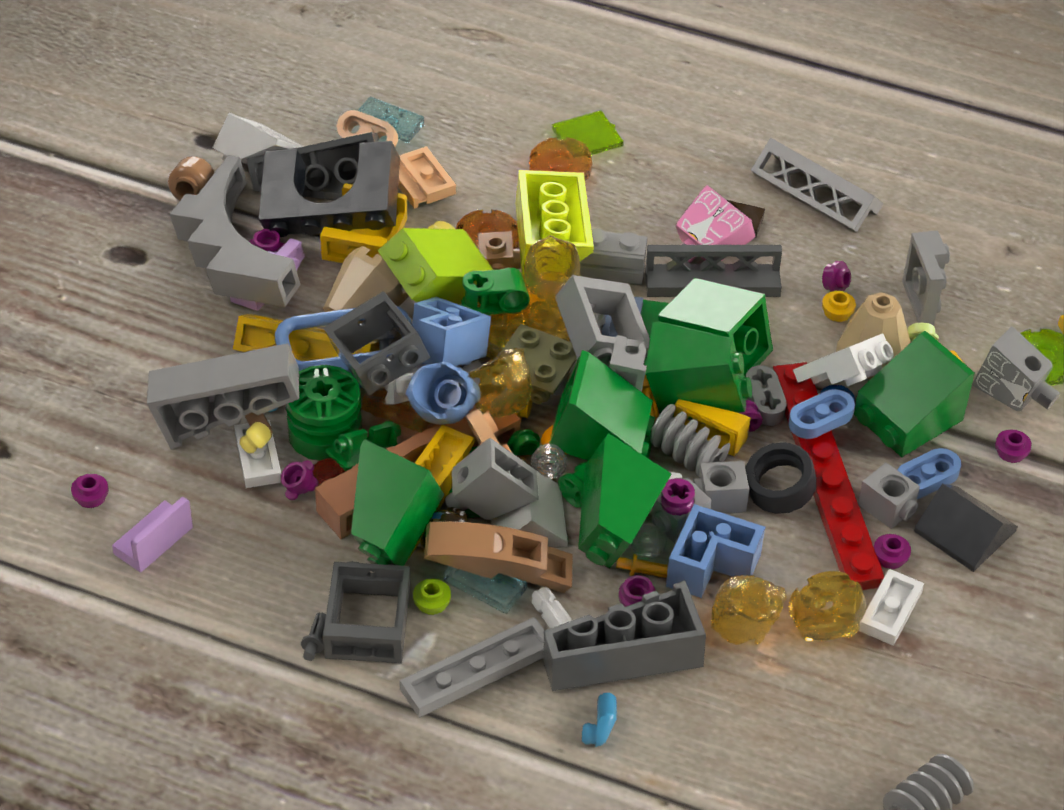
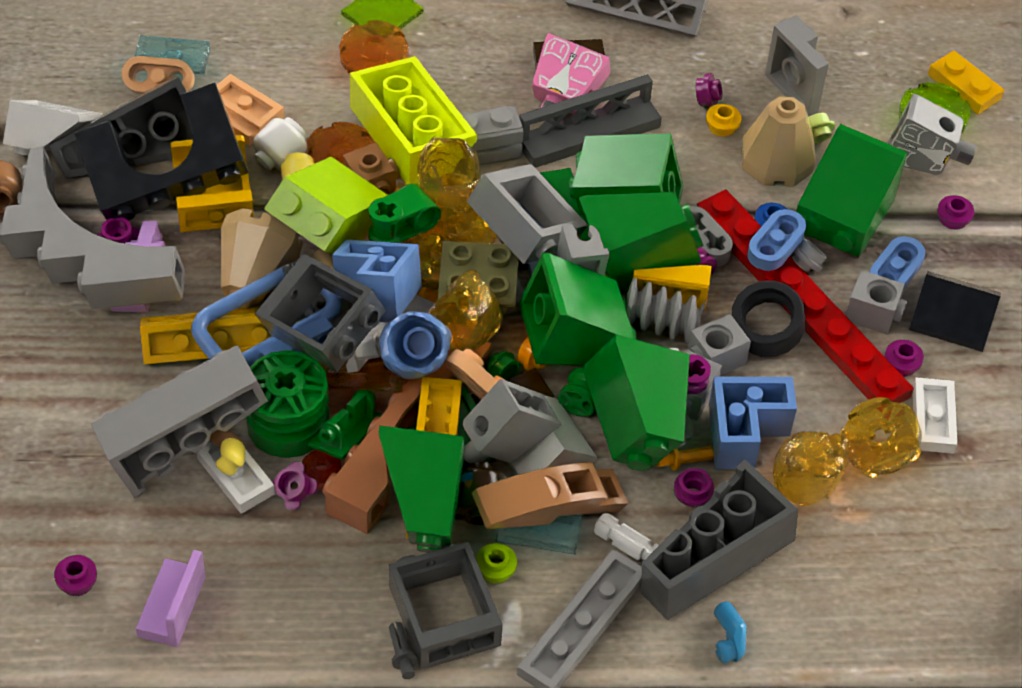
camera: 25 degrees left, 5 degrees up
clear plate [531,444,567,479] -> none
white plate [793,333,894,386] -> none
none -> white head [253,117,307,171]
none -> light grey plate [792,238,827,272]

